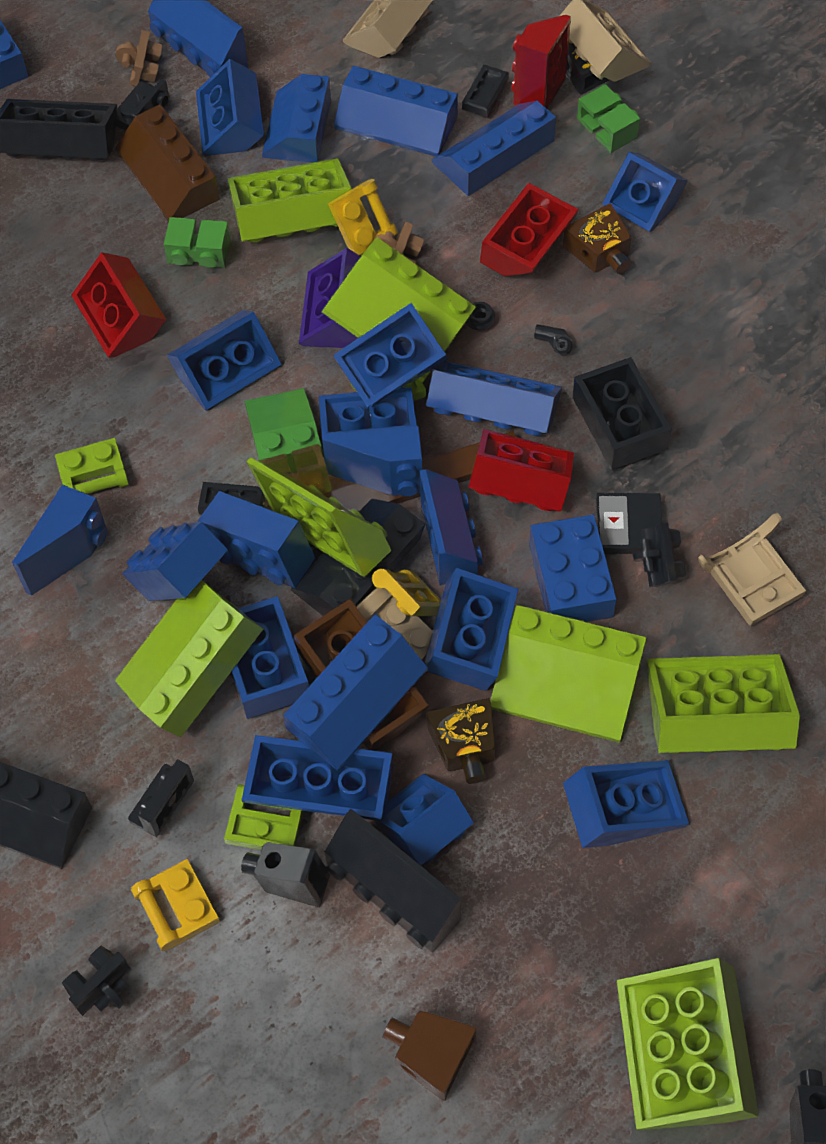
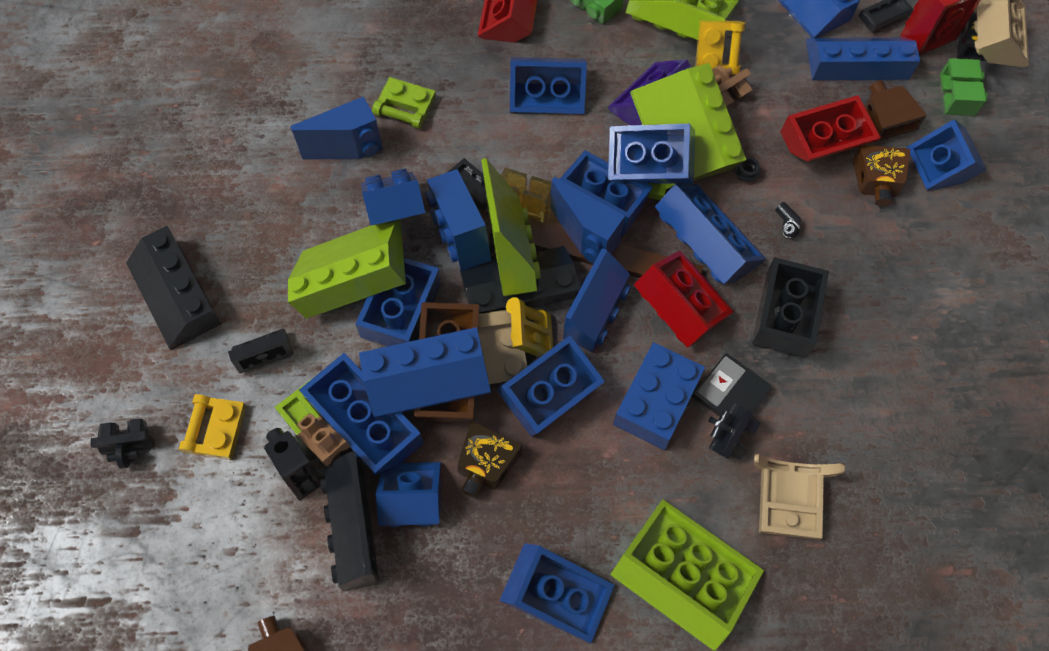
camera: 35 degrees right, 5 degrees up
bright green slope [244,388,324,475] -> none
lime slope [491,605,646,743] -> none
none -> medium nougat hips [297,413,350,467]
none -> reddish brown torso [865,80,927,142]

